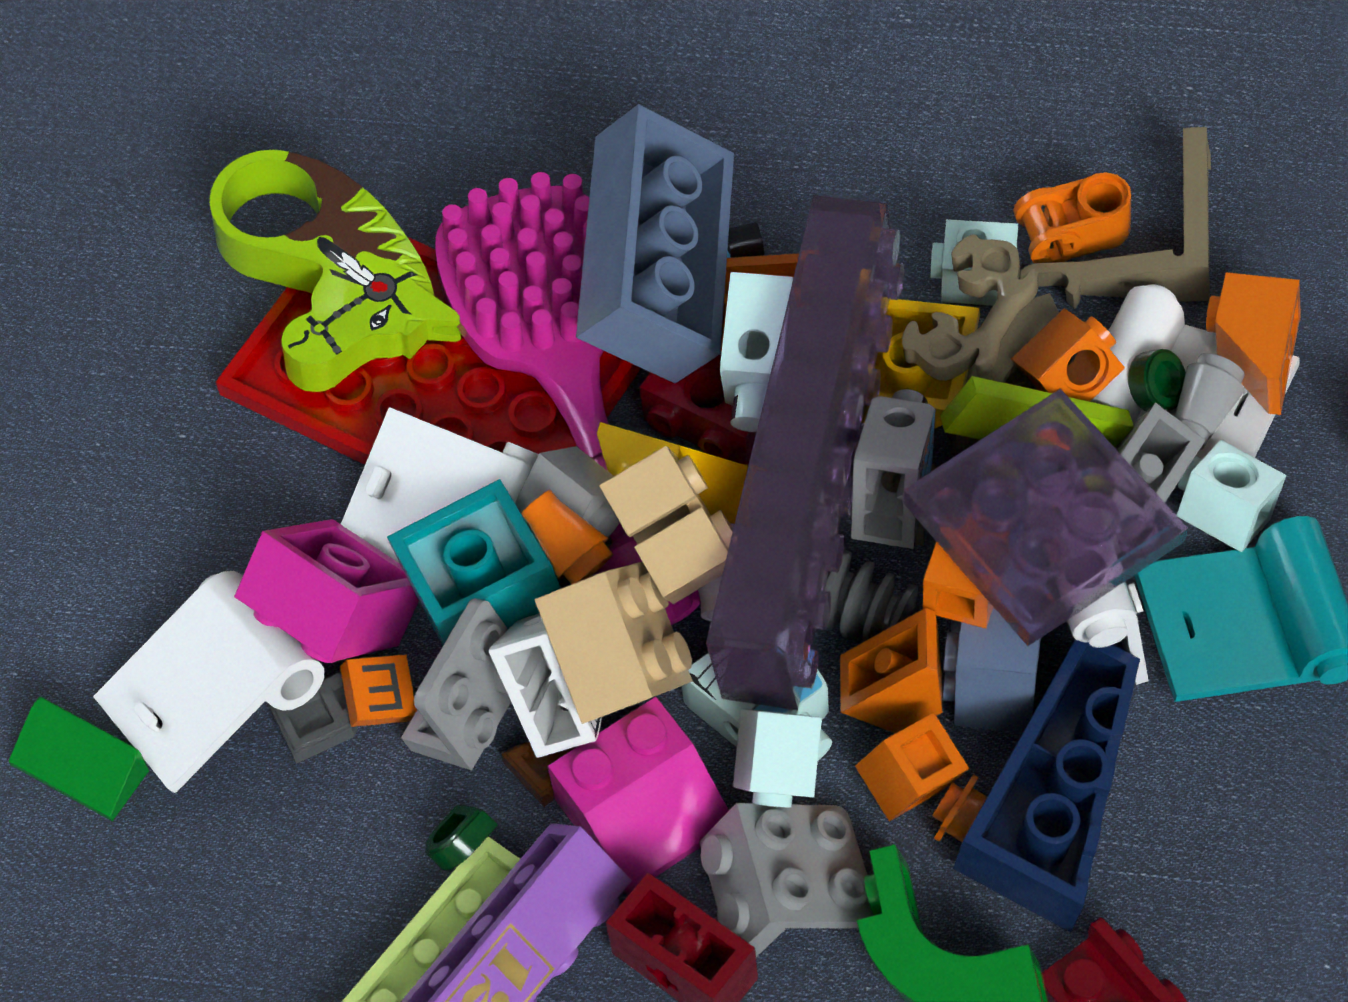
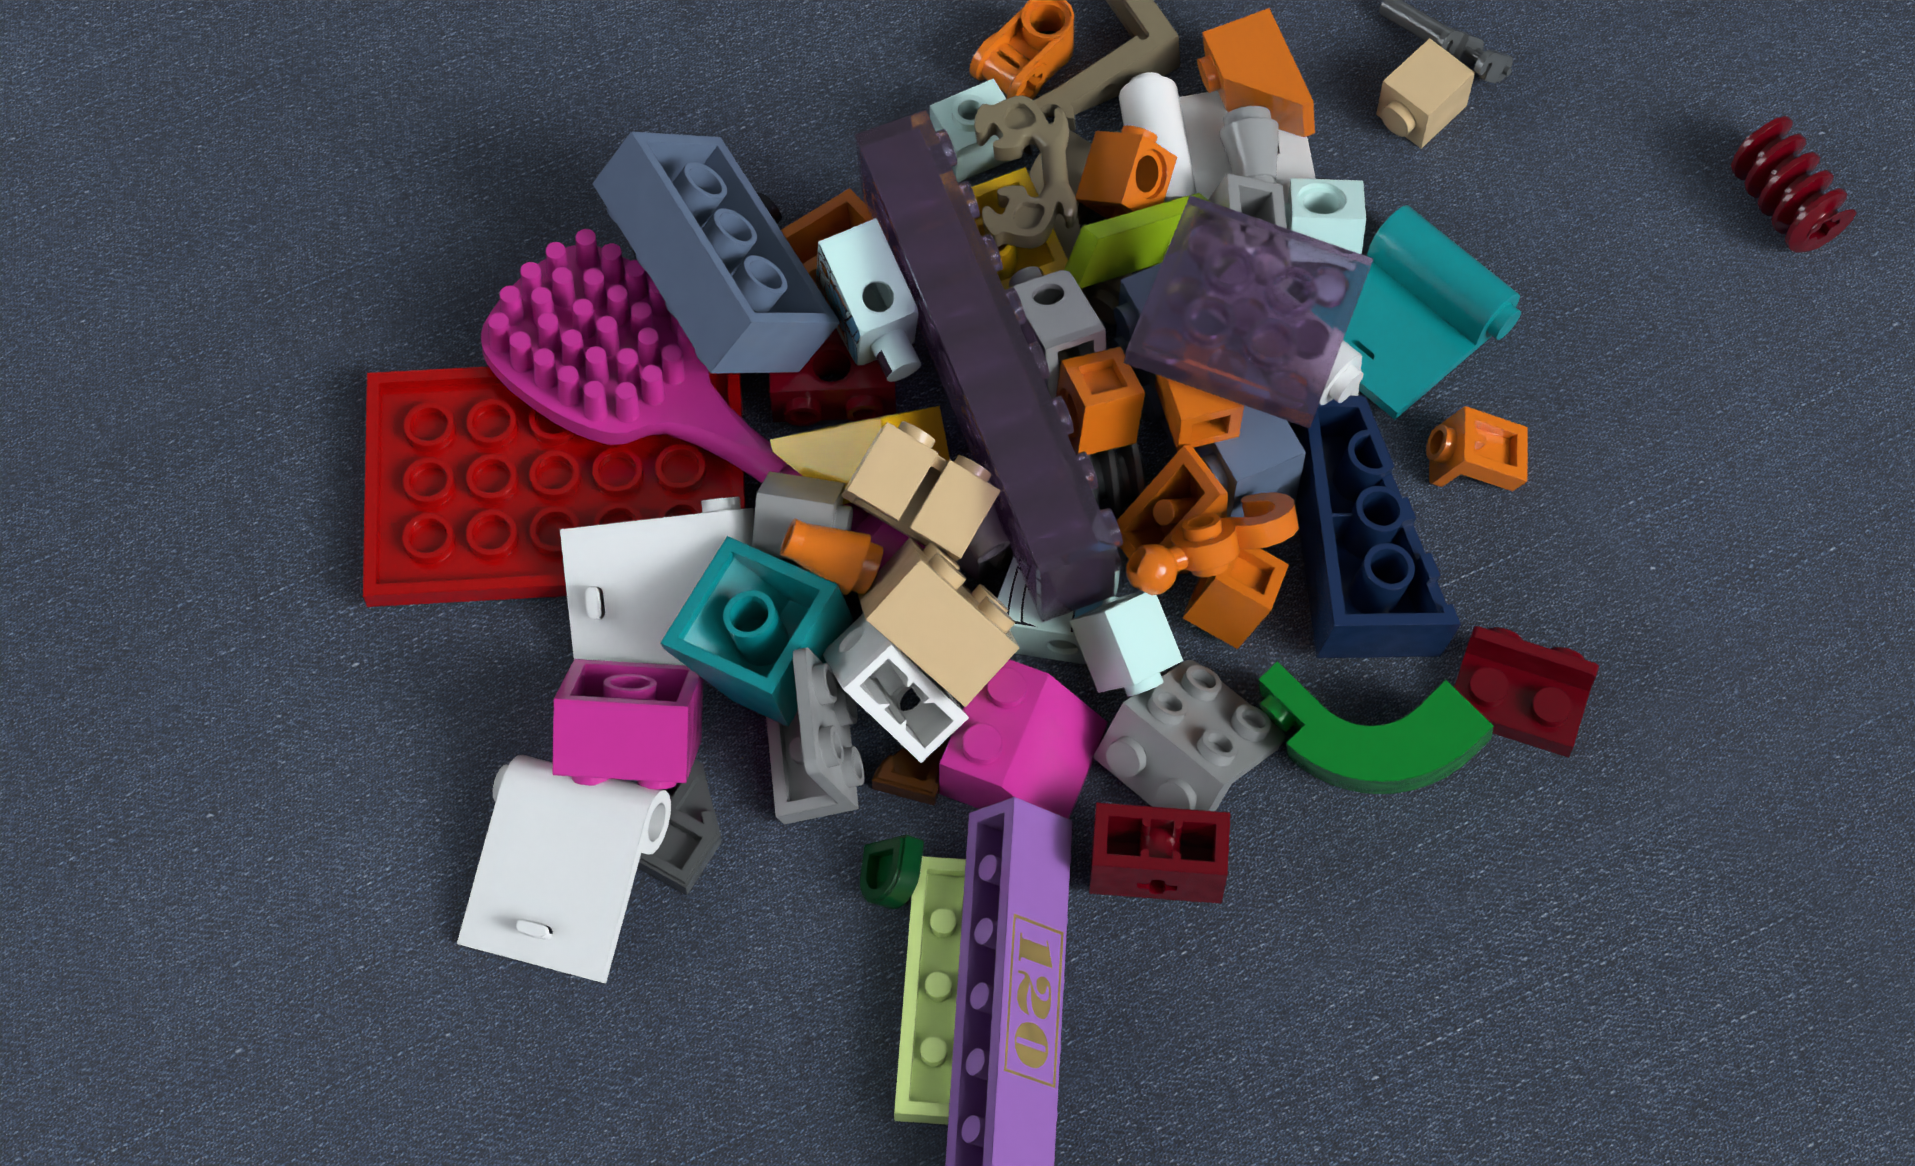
camera: 40 degrees left, 5 degrees up
green slope [8,697,149,821] -> none
lime animal [210,150,461,392] -> none
orange tile [340,654,417,727] -> none
orange plate [932,774,987,843] -> none
dark green tile [1128,349,1186,412] -> none
none -> orange brick [1054,347,1145,457]
none -> orange piece [1126,492,1299,595]
none -> orange bracket [1426,406,1528,491]

